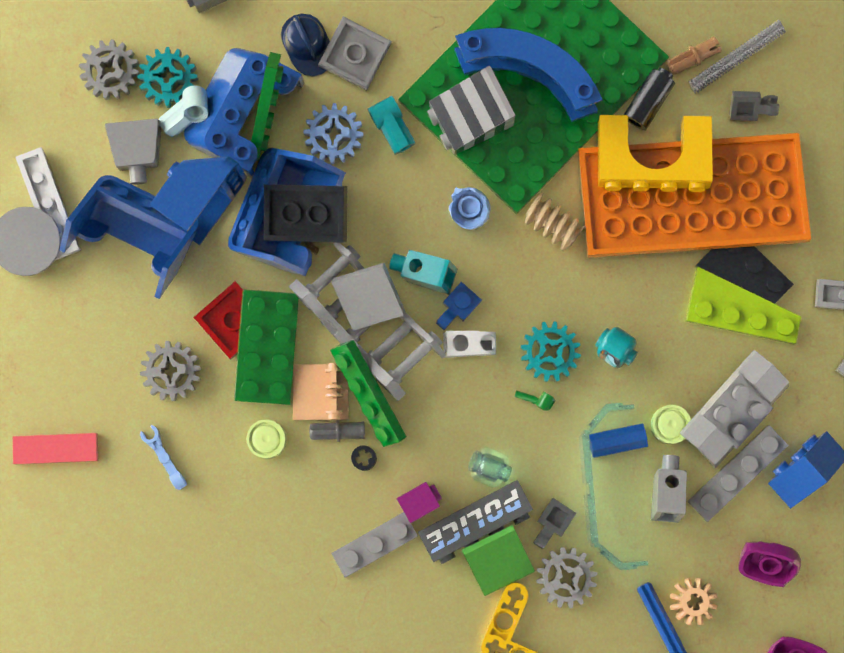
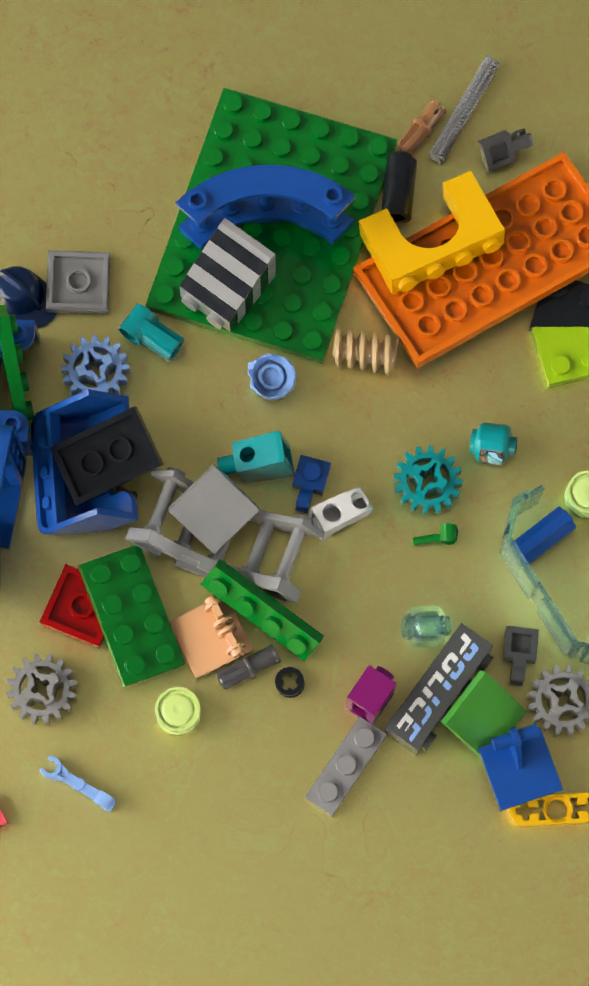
camera: 30 degrees left, 10 degrees down
none -> blue plate [478,723,563,812]

